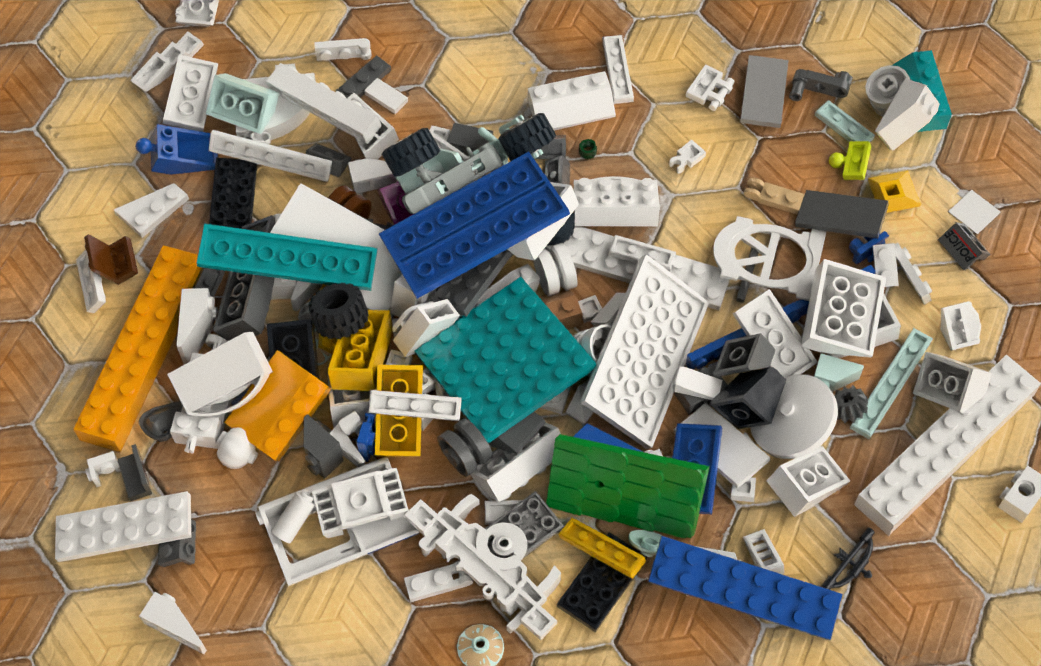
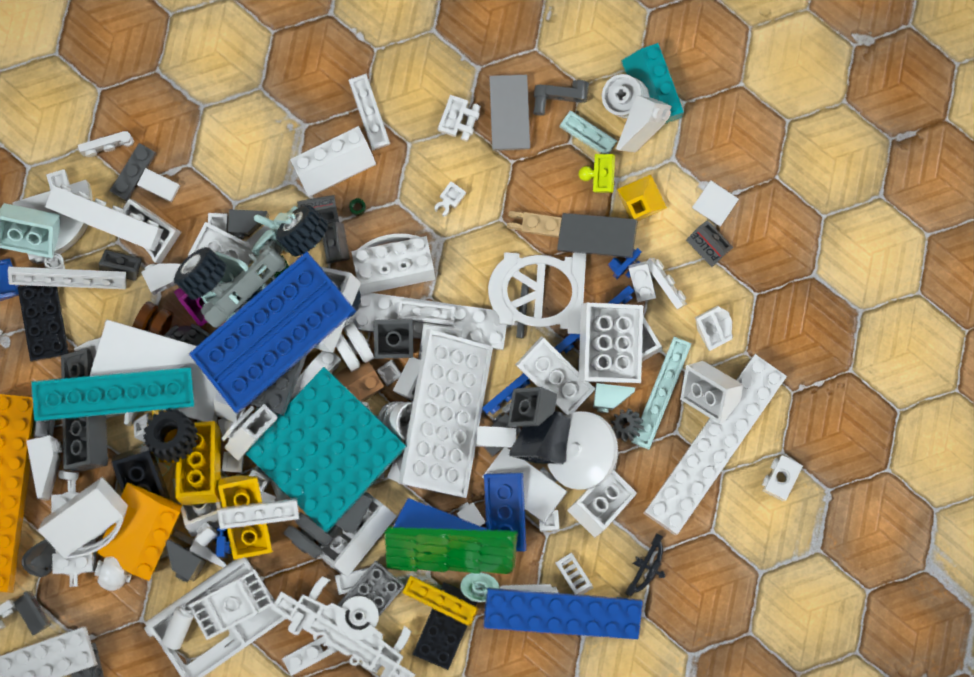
camera: 15 degrees left, 20 degrees up
none -> dark grey slope [374,319,413,359]

